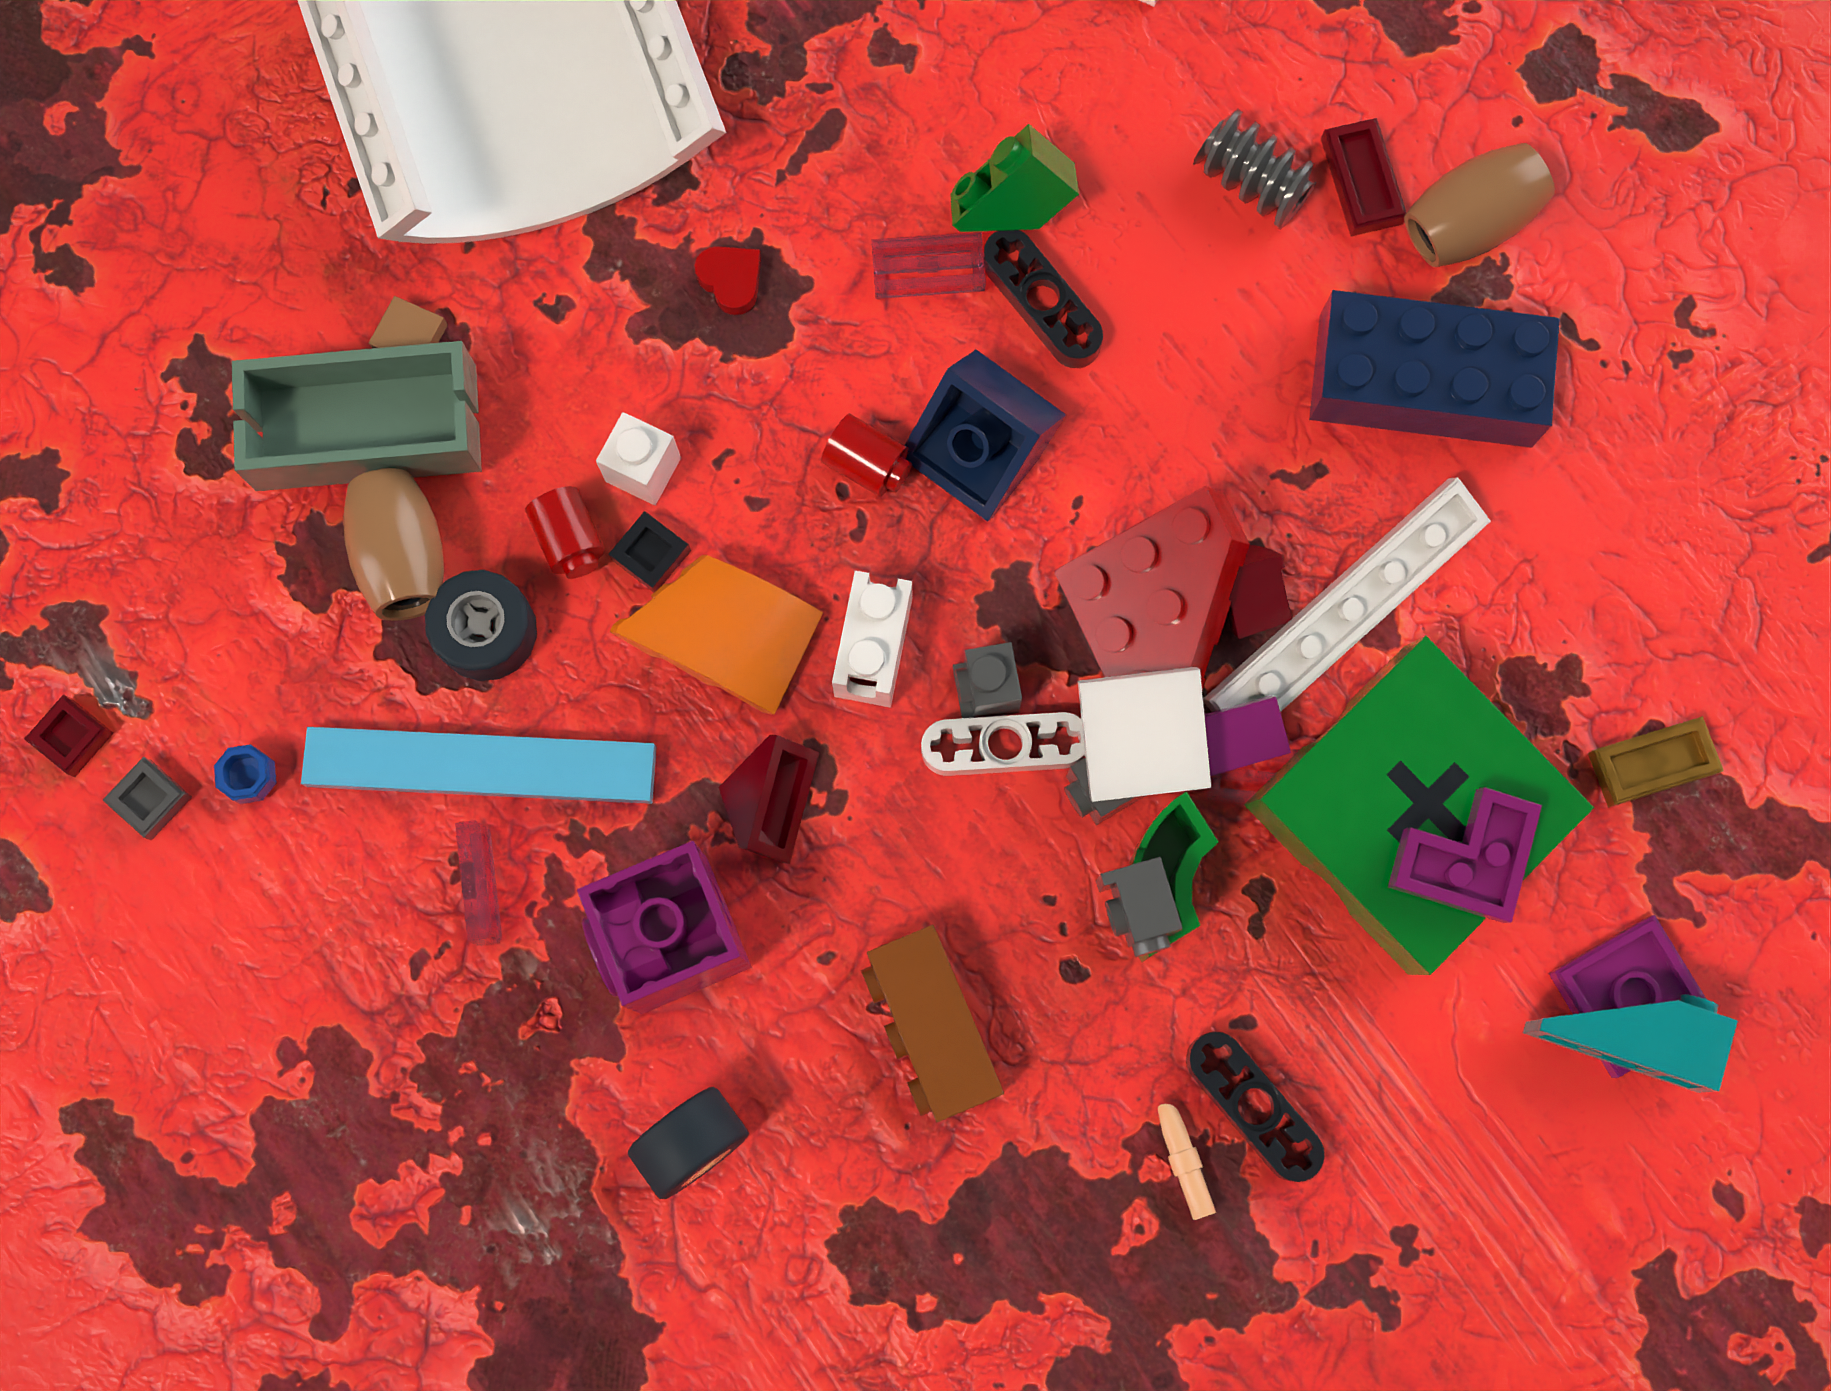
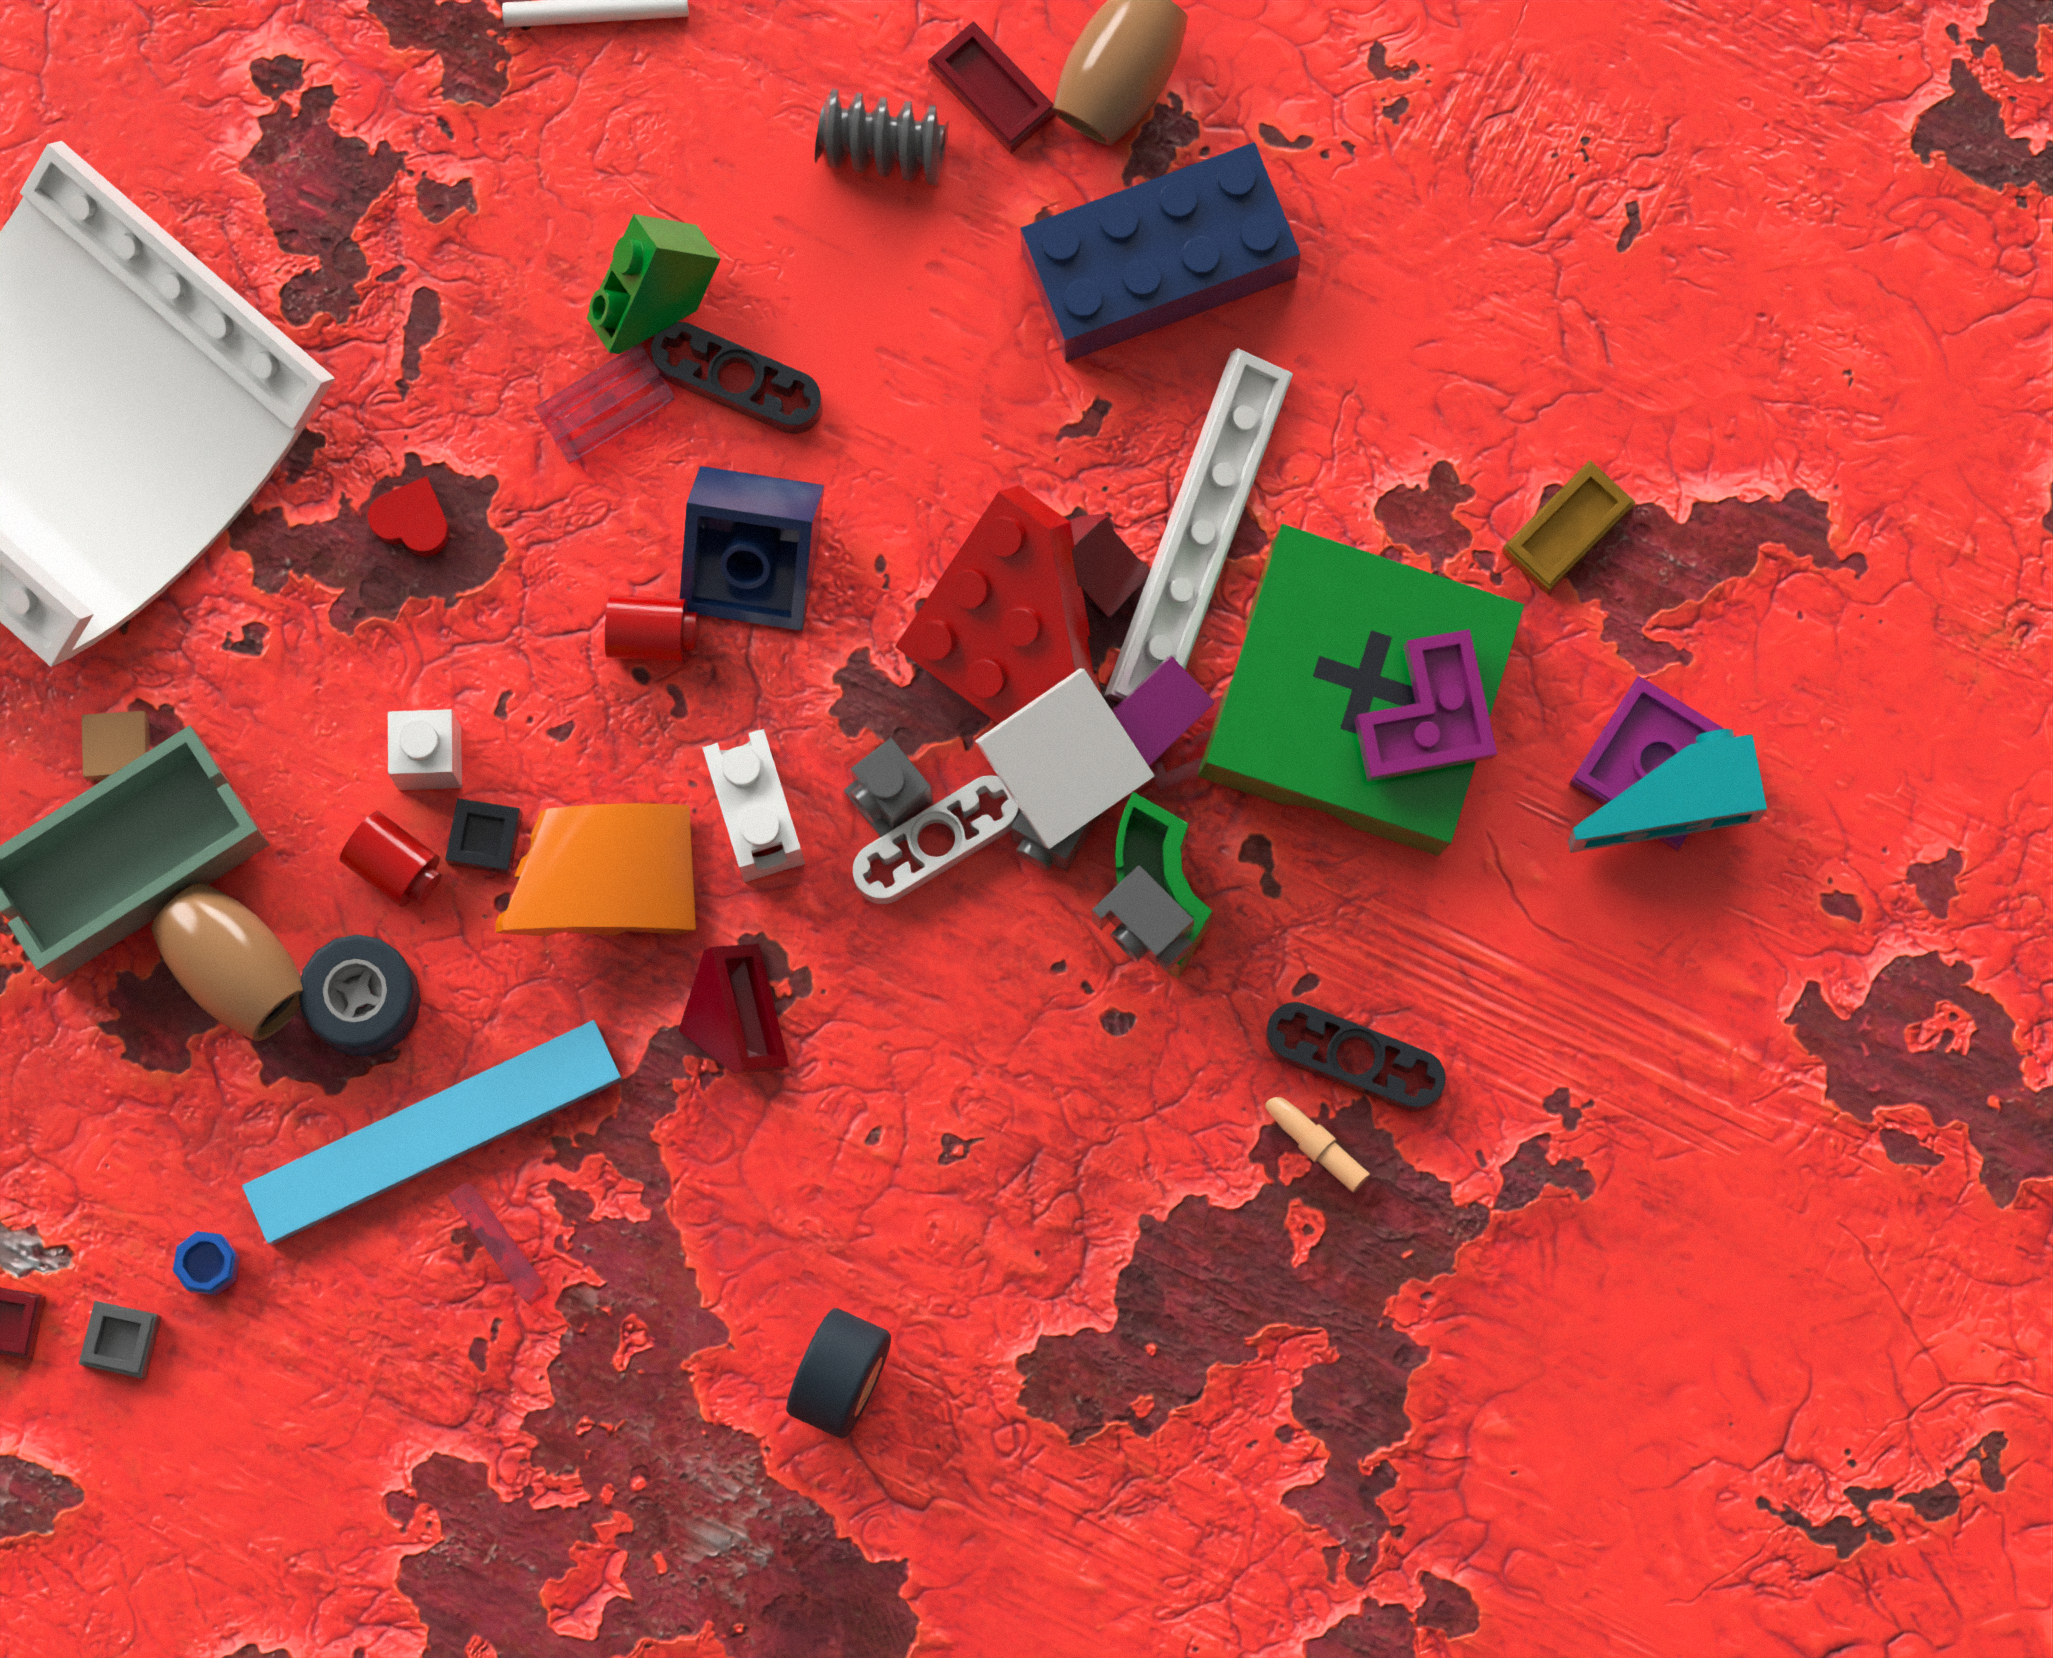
camera: 25 degrees left, 0 degrees up
magenta brick [577,841,752,1014] -> none
dark orange brick [861,925,1004,1123] -> none

